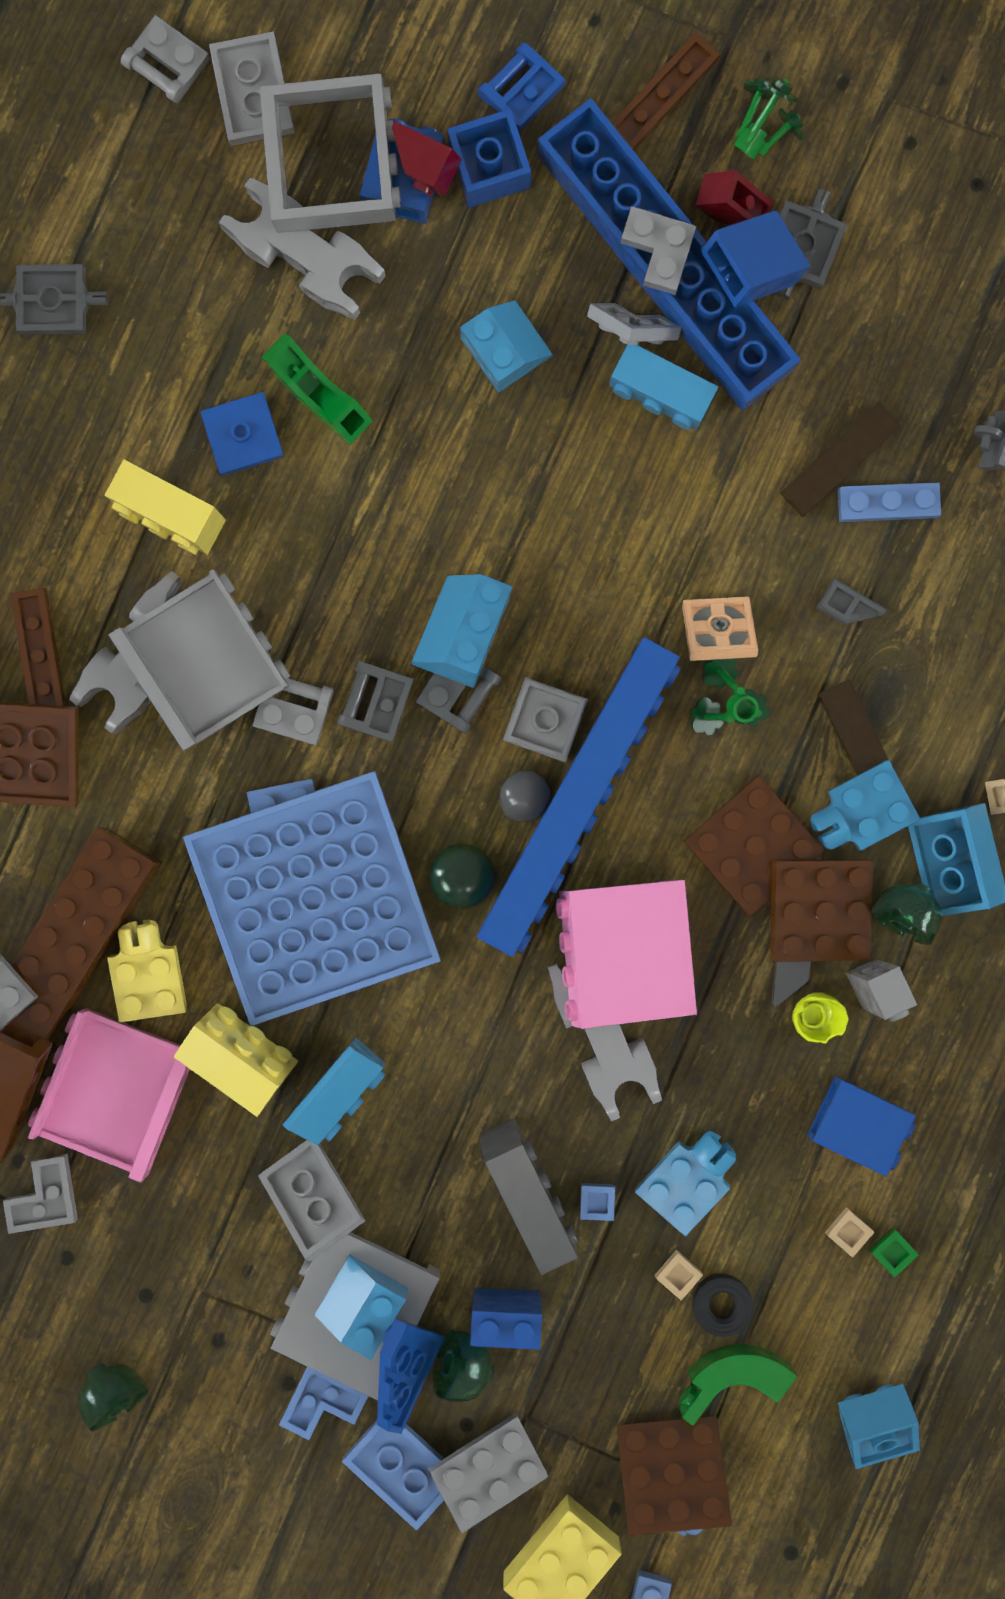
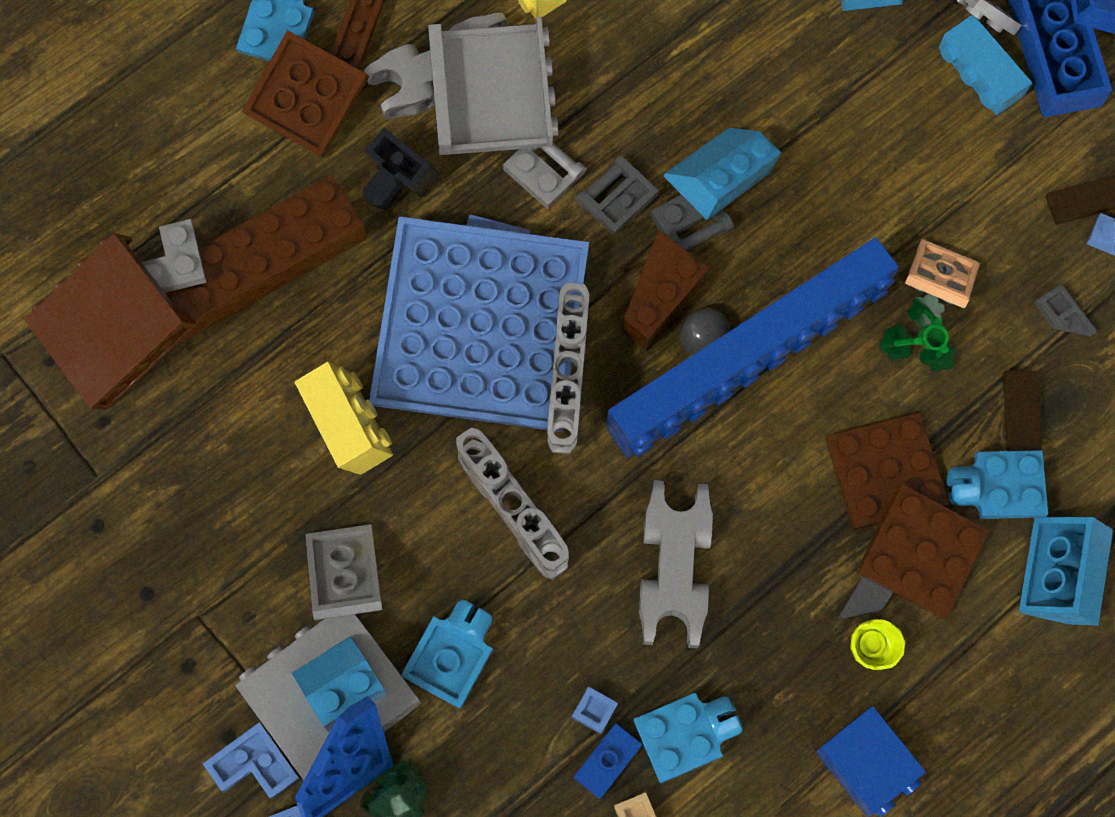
camera: 20 degrees right, 15 degrees down
light grey plate [3,1154,78,1234] -> none
bright pink panel [28,1008,190,1182] -> none
clear green cylinder [78,1363,149,1432] -> none
light yellow plate [107,920,187,1023] -> none
dark azure slope [283,1038,386,1145] -> none
clear green cylinder [429,843,495,910] -> none
blue brick [470,1288,542,1350] -> none
dark grey wedge [479,1118,579,1275] -> none
light grey plate [503,677,588,762] -> none
bright pink panel [556,880,697,1029] -> none
light grey brick [845,959,917,1021] -> none
clear green cylinder [871,882,942,945] -> none
none -> black brick [363,128,441,209]
none -> dark azure plate [401,599,493,709]
none -> light grey piece [456,427,569,580]
none -> light grey piece [547,283,589,454]
none -> blue plate [573,723,642,800]
none -> reddish brown wedge [622,230,709,351]

